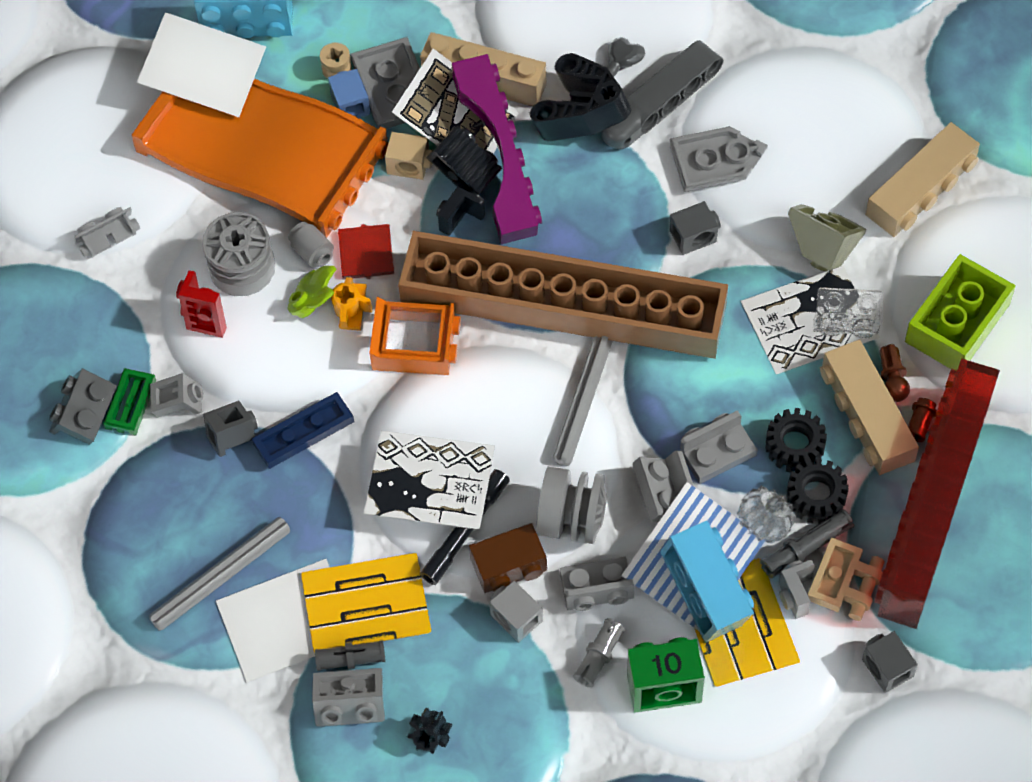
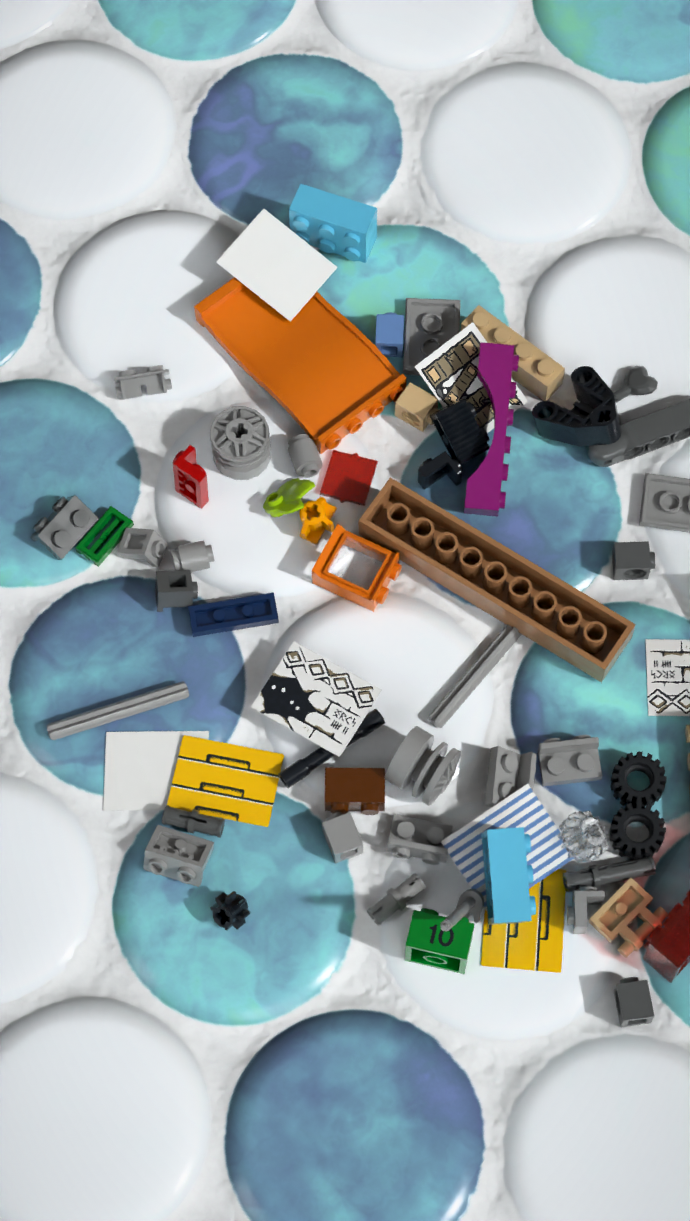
camera: 20 degrees right, 5 degrees up
tan wheel [319,42,352,79] -> none
none -> light grey brick [171,540,215,572]
none -> light grey piece [440,889,484,931]

